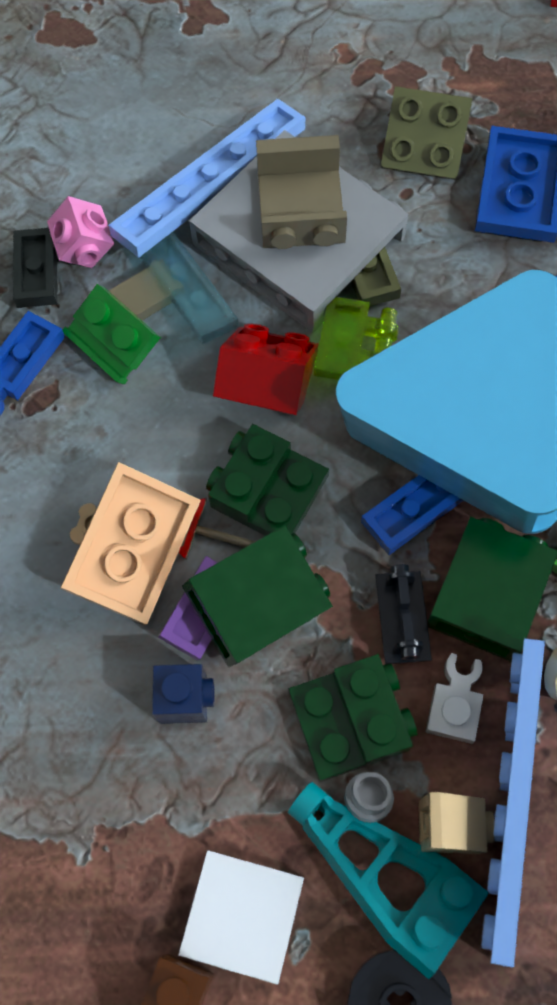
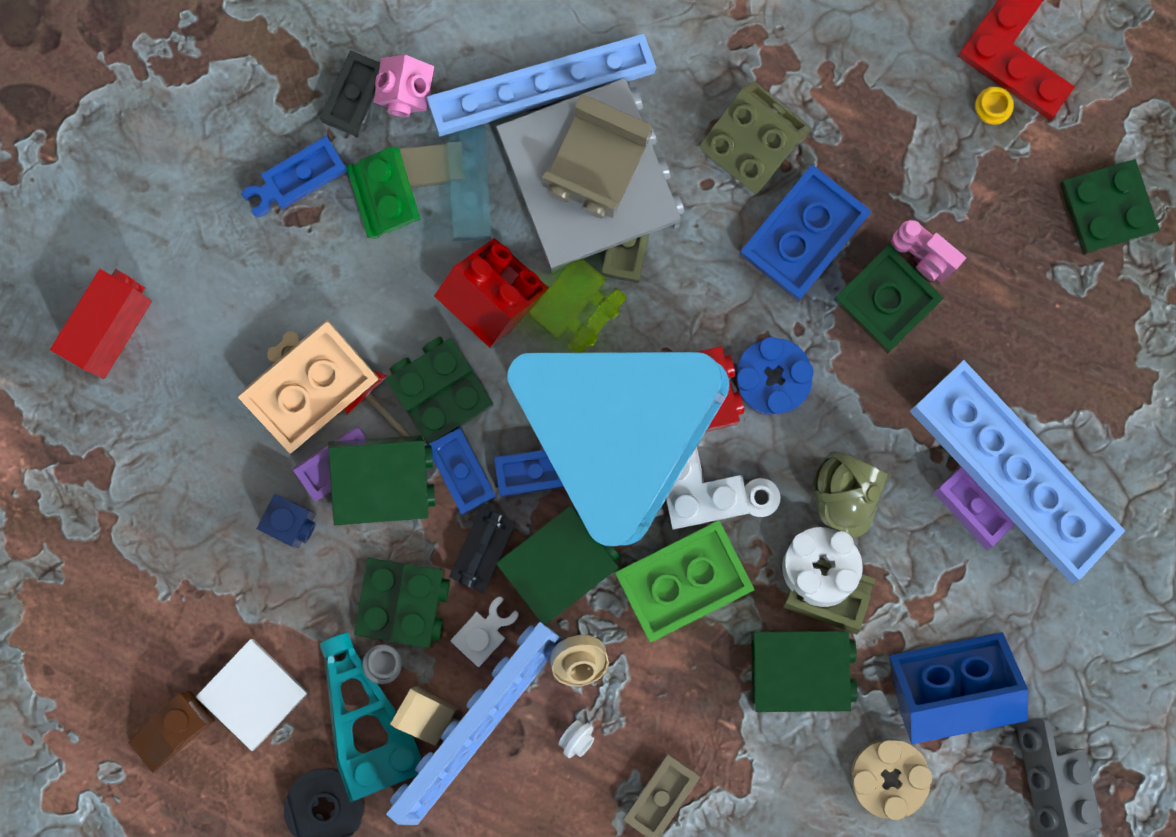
camera: 25 degrees right, 15 degrees up
none -> blue plate [428,428,496,515]

